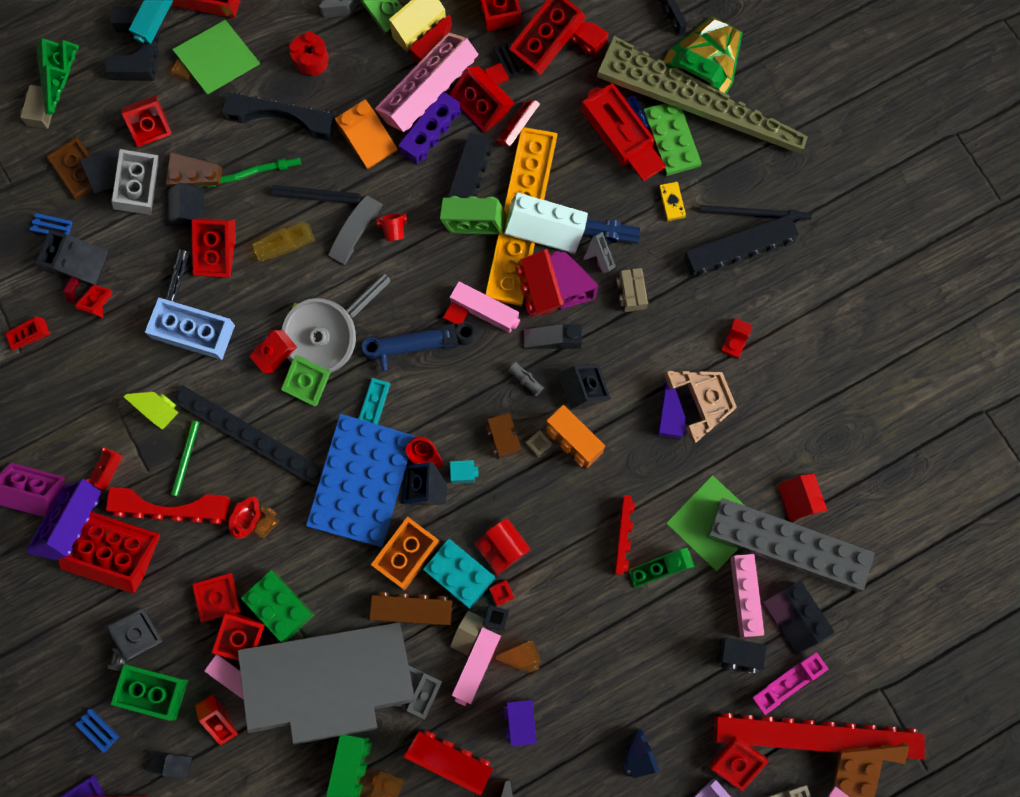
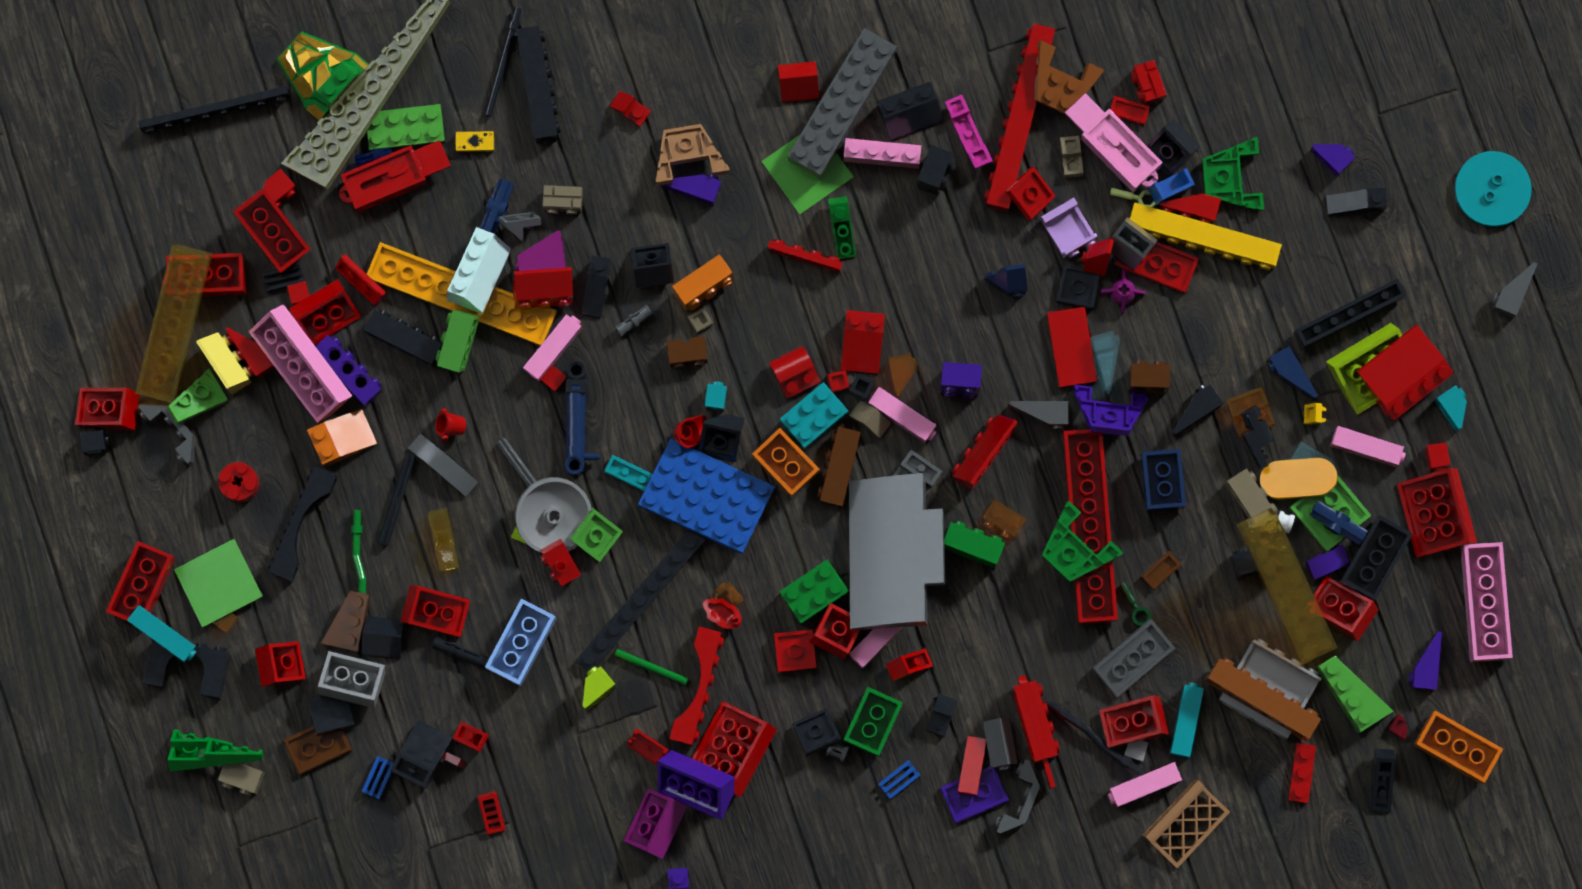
camera: 80 degrees left, 5 degrees up
none -> red slope [841,310,885,374]

